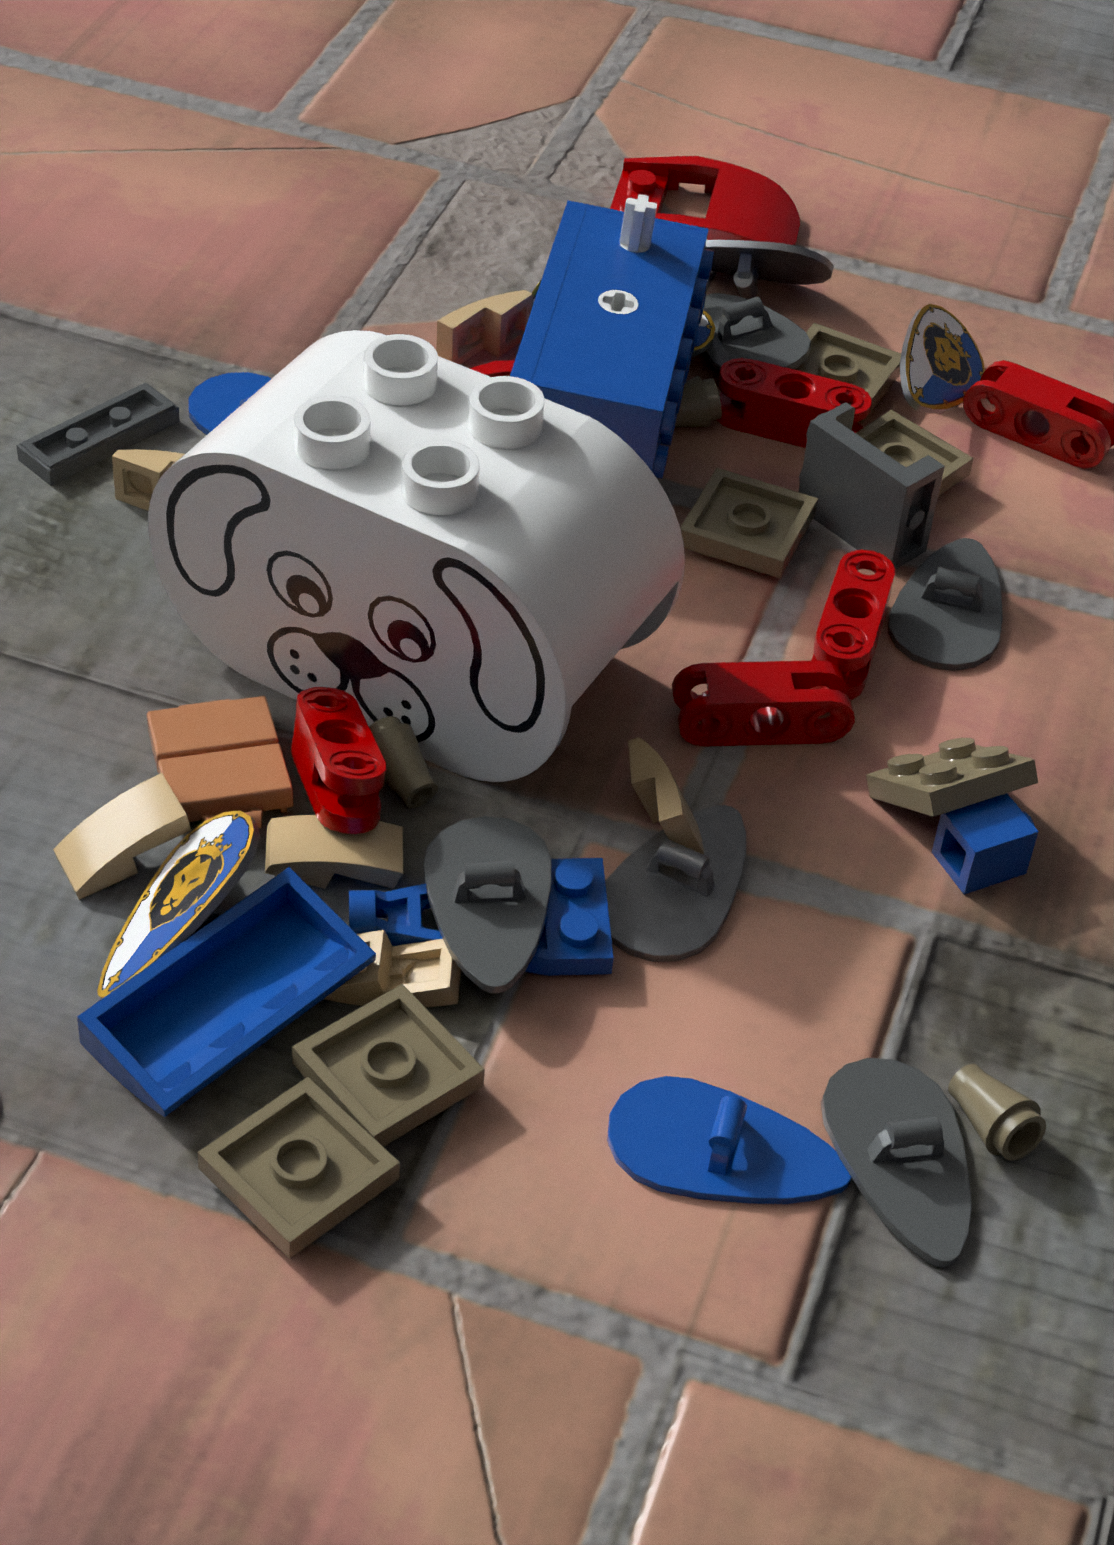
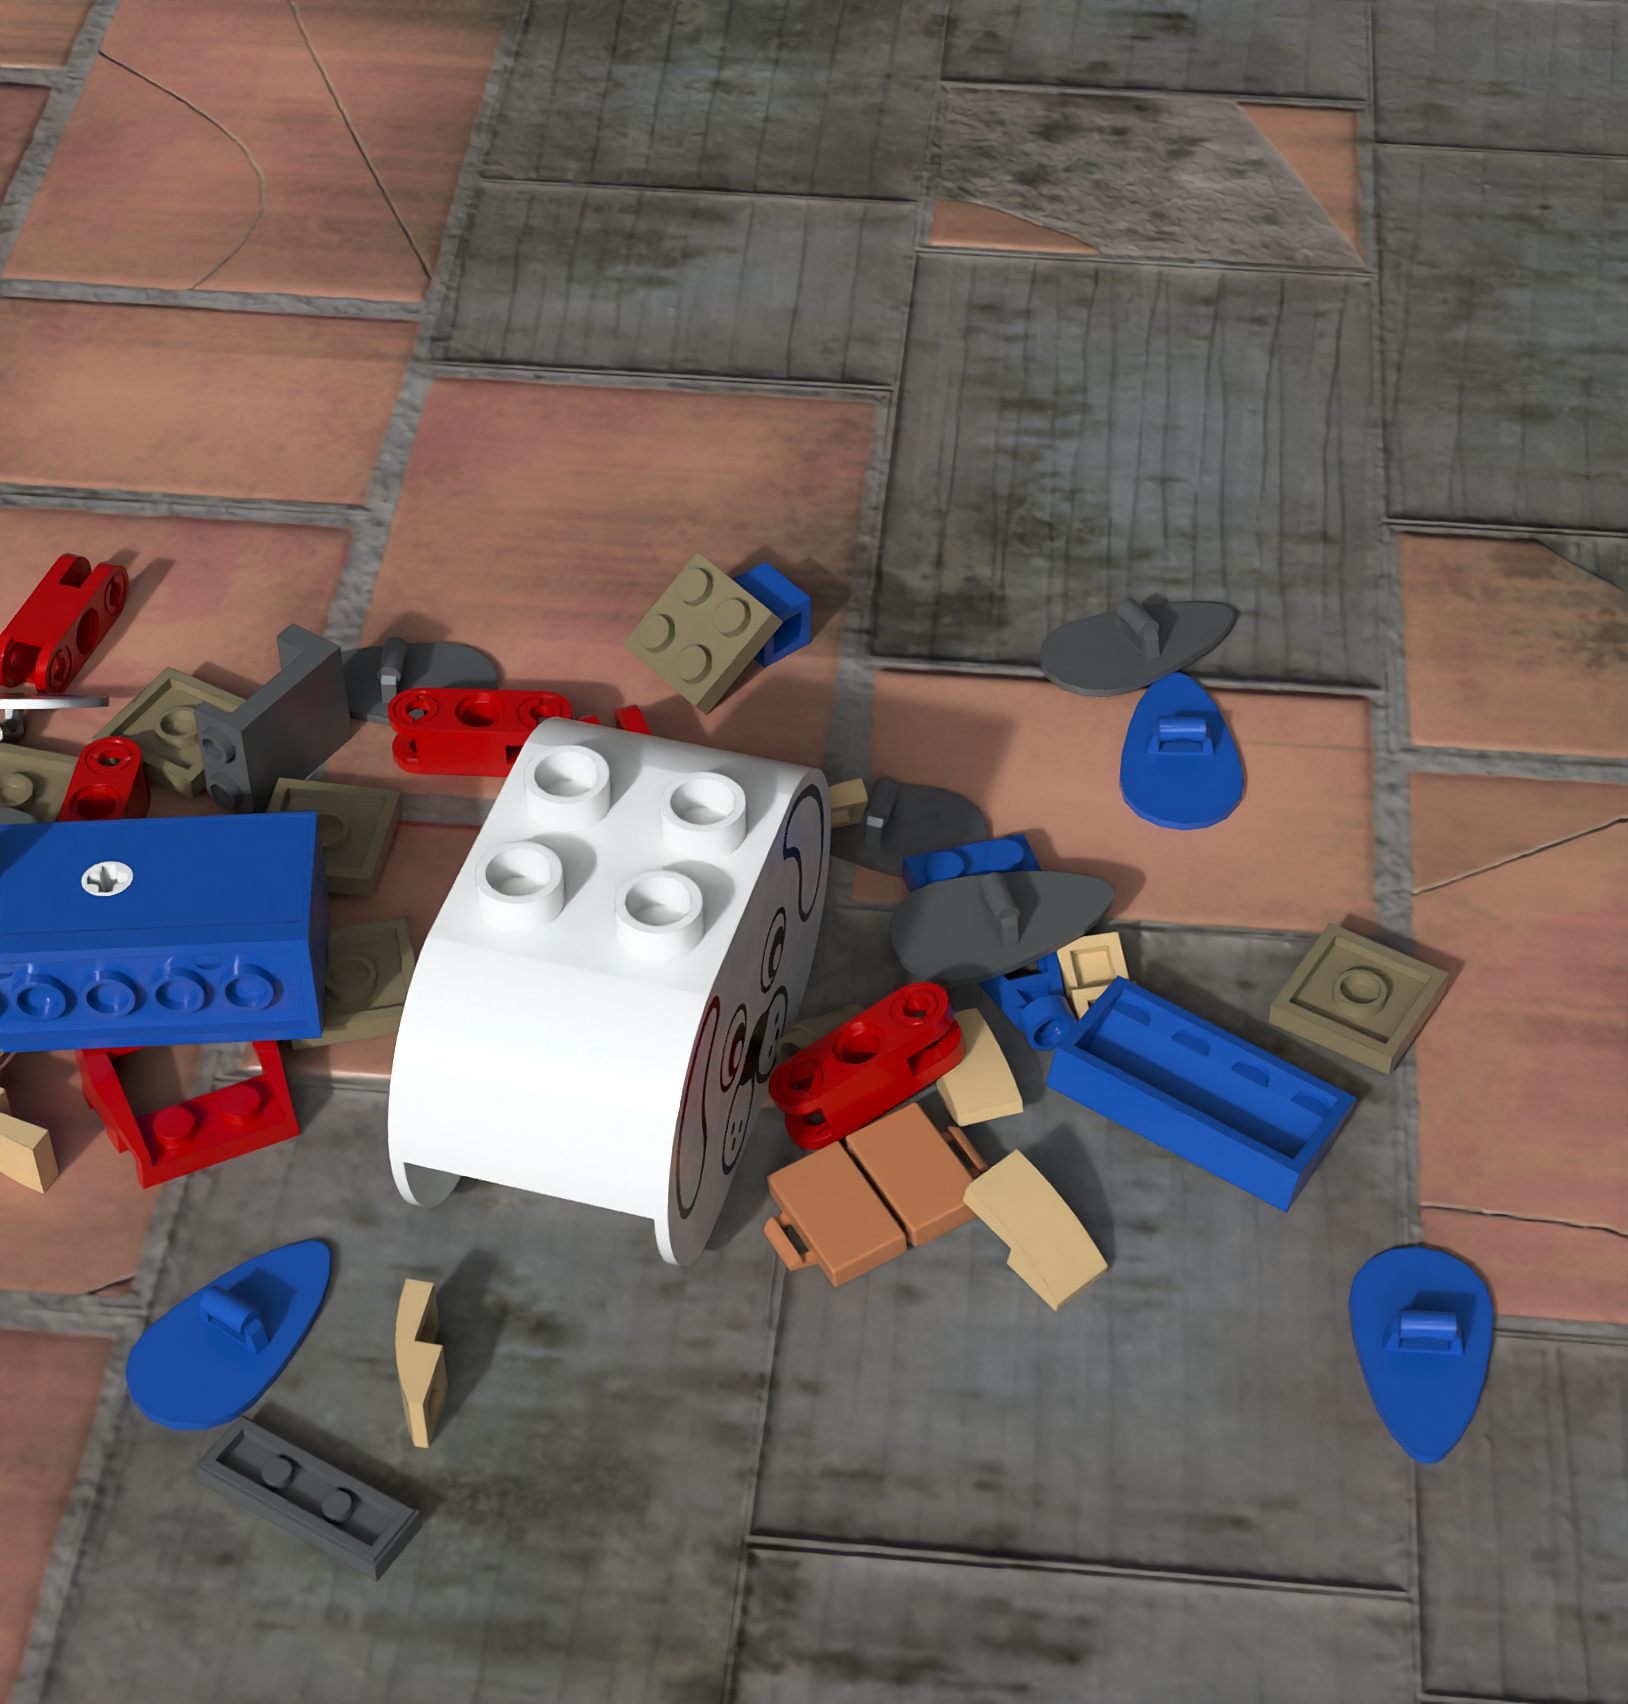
camera: 100 degrees left, 0 degrees up
shield [97,811,260,998] -> none
dark tan plate [292,984,485,1147] -> none
dark tan cone [948,1064,1046,1161] -> none

